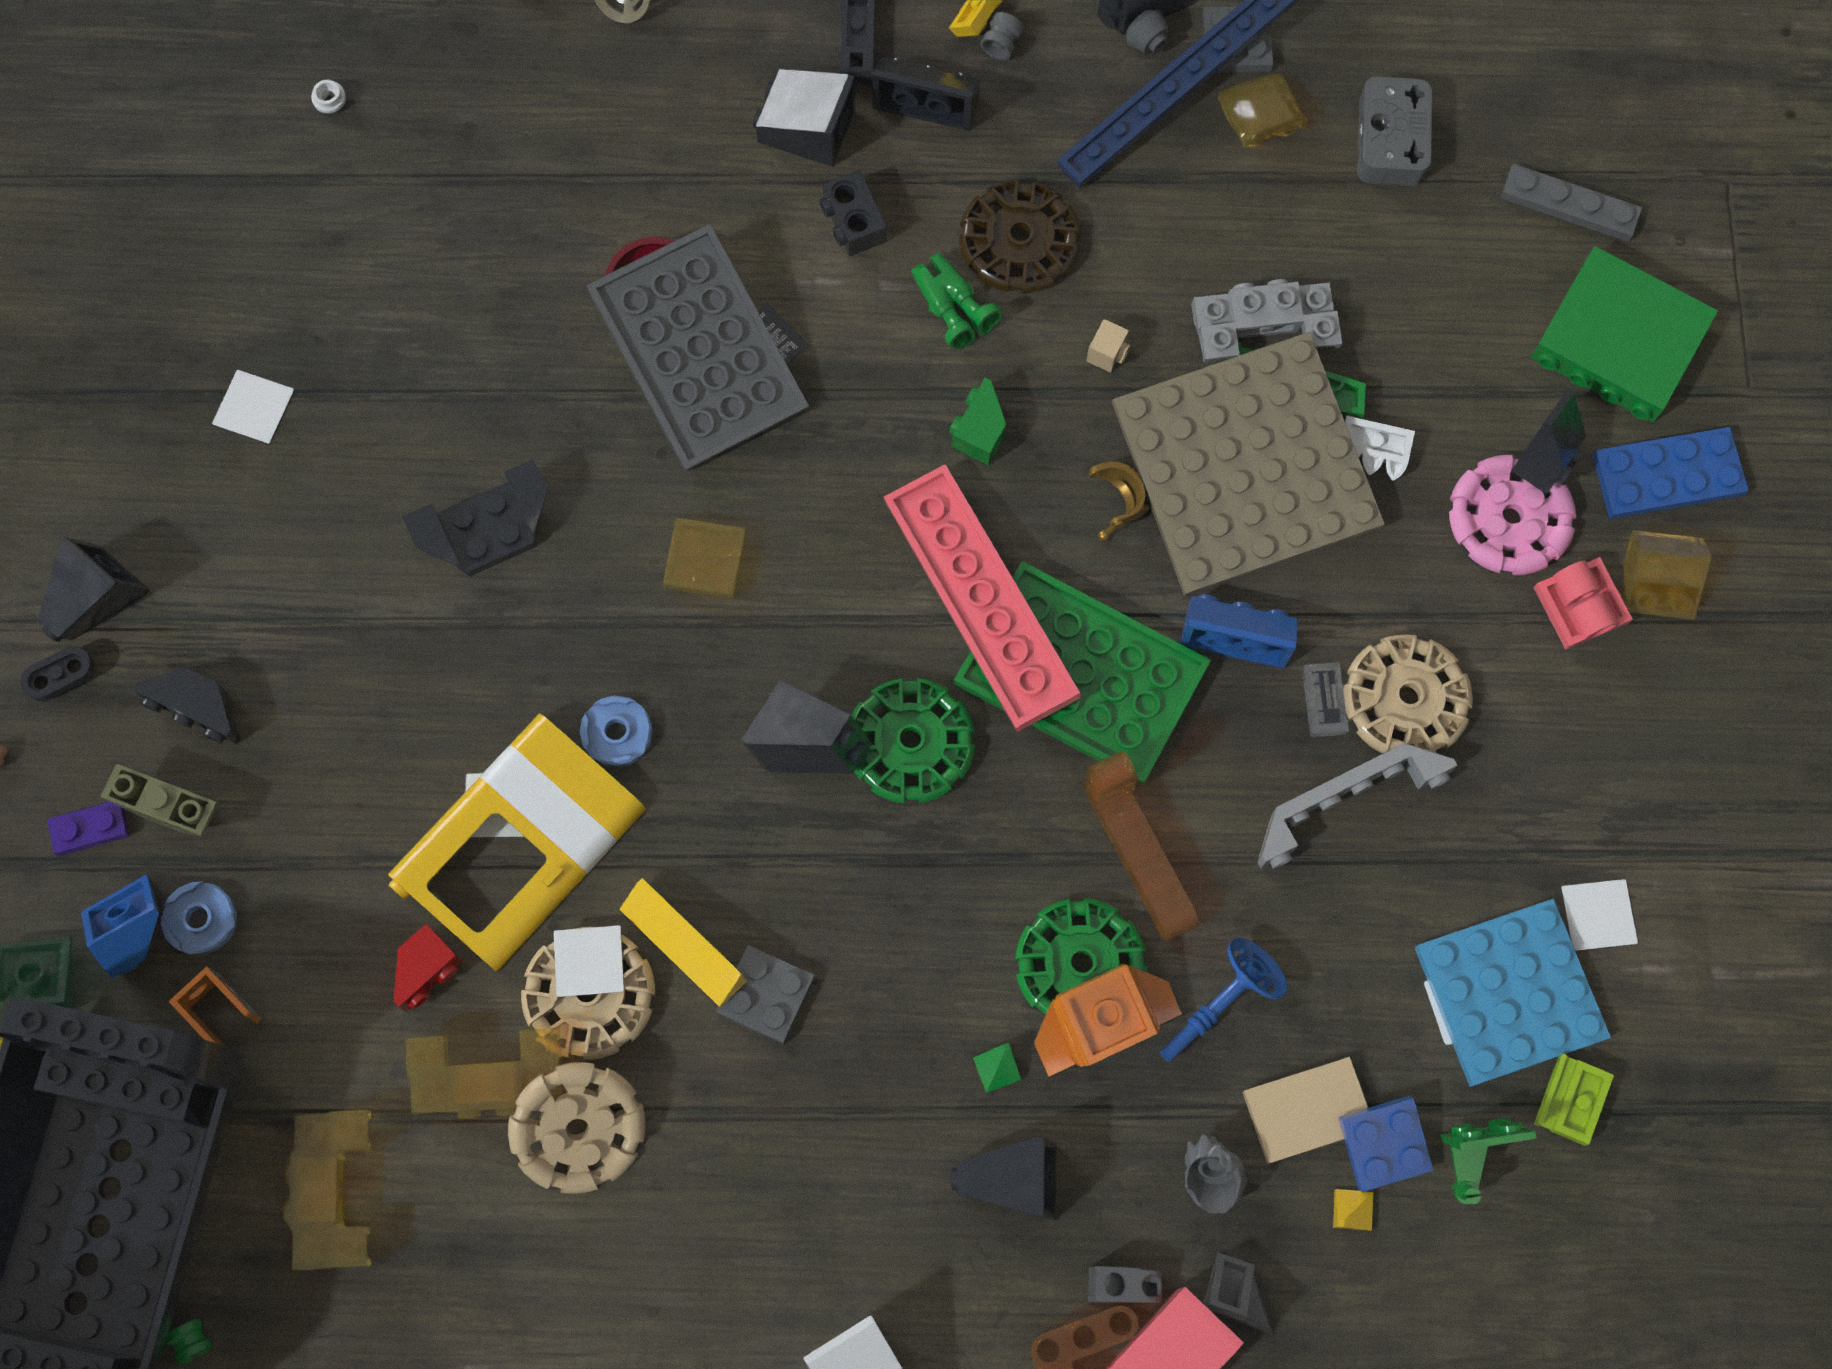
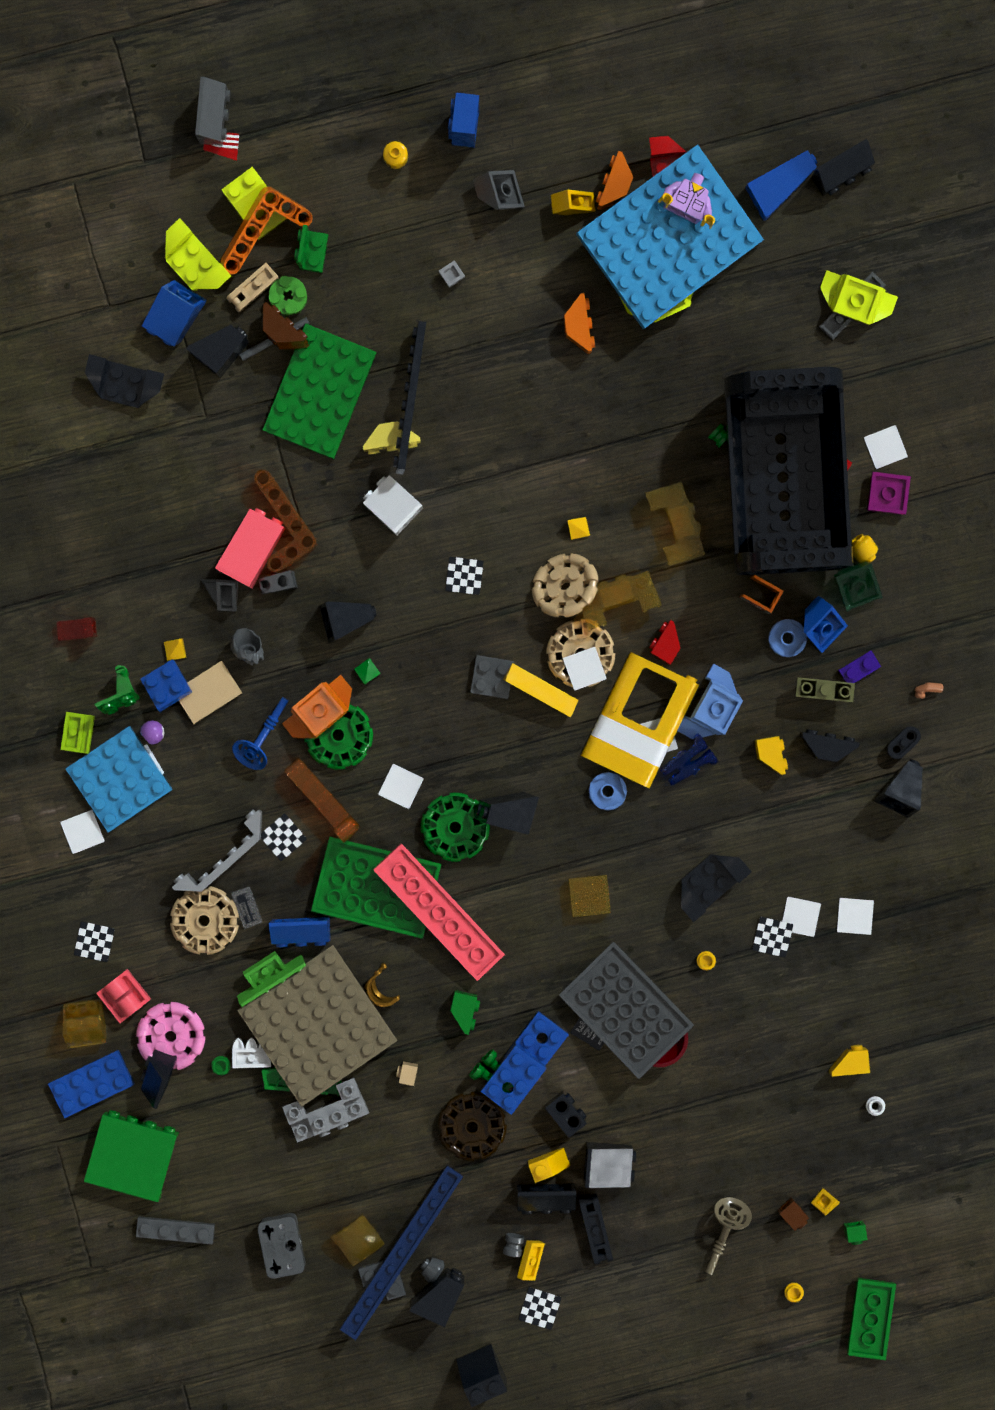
camera: 165 degrees right, 15 degrees up
none -> clear red bracket [56,617,97,641]
none -> sticker [74,922,115,962]
none -> medium lavender piece [140,720,165,745]
none -> green plate [211,1056,231,1075]
none -> bright green bracket [237,951,306,1007]
none -> sticker [261,813,307,861]
none -> white sticker [379,764,423,809]
none -> sticker [446,557,484,595]
none -> blue bracket [481,1011,569,1115]
none -> yellow slope [528,1147,570,1183]
none -> yellow slope [567,517,590,540]
none -> clear blue piece [660,733,719,786]
none -> medium blue piece [677,664,743,739]
none -> yellow plate [697,951,716,970]
none -> sticker [752,917,793,957]
none -> yellow slope [754,736,788,775]
none -> white sticker [782,897,821,937]
none -> yellow slope [829,1045,870,1077]

